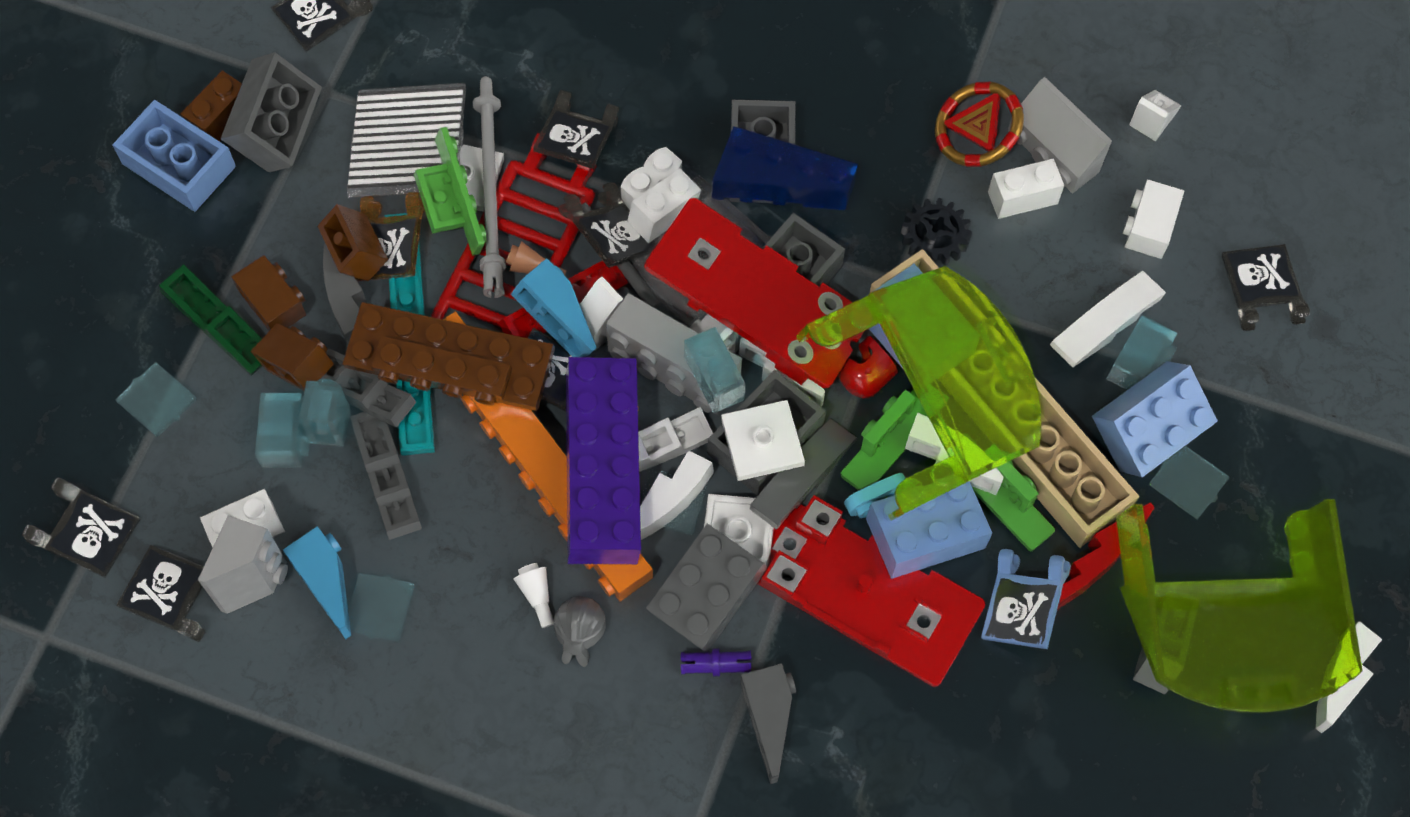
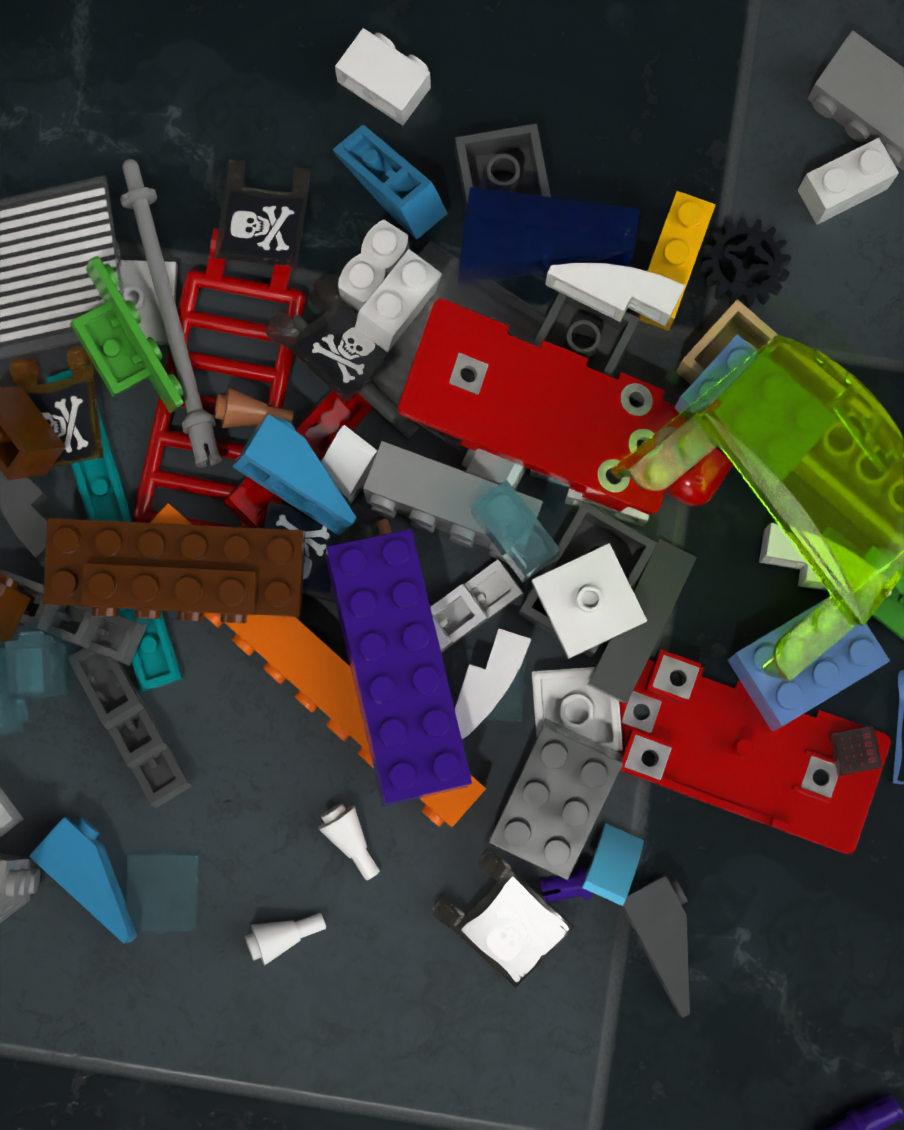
camera: 10 degrees left, 15 degrees up
dark grey piece [554,596,606,667] -> none
bright green bracket [841,385,947,491] -> none
medium azure plate [844,473,910,518] -> none
piece [935,81,1024,167] -> none
none -> white cone [245,913,326,966]
none -> dark azure slope [332,124,448,239]
none -> white brick [335,28,431,126]
none -> flag [432,847,574,988]
none -> white slope [545,263,685,326]
none -> medium azure slope [582,823,644,906]
none -> yellow brick [632,191,716,331]
none -> tile [828,726,883,776]

